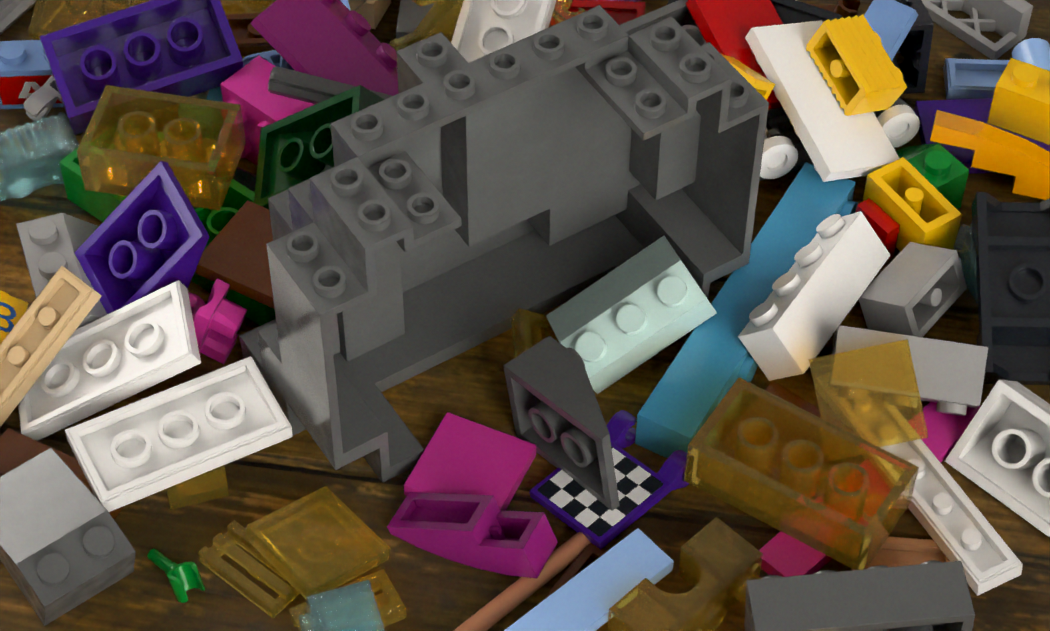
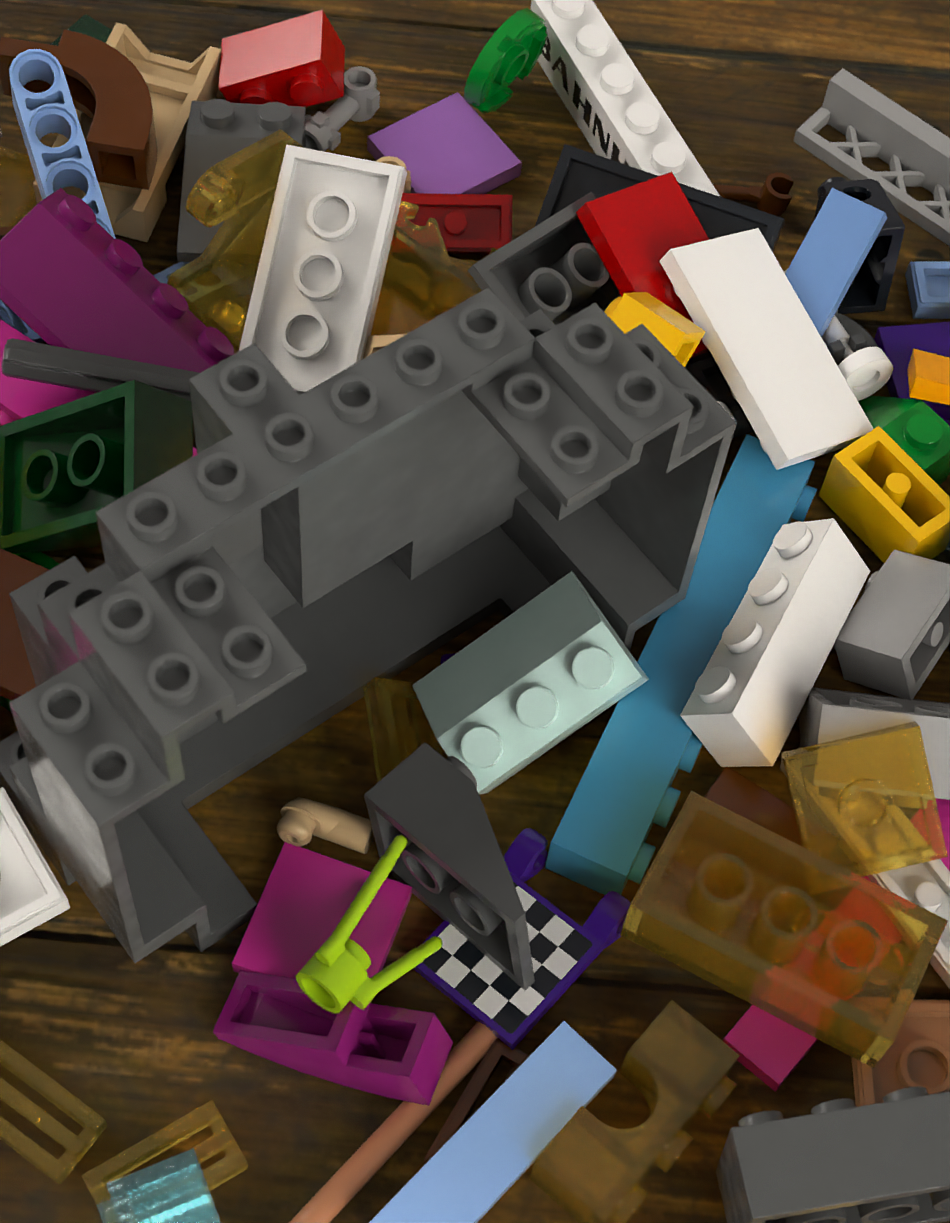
camera: 10 degrees left, 10 degrees up
clear yellow tile [245,486,391,603] -> none
yellow brick [806,14,907,116] -> none
red tile [855,198,900,260] -> none
none -> tan arm [277,798,374,854]
none -> lime plant [296,835,443,1013]

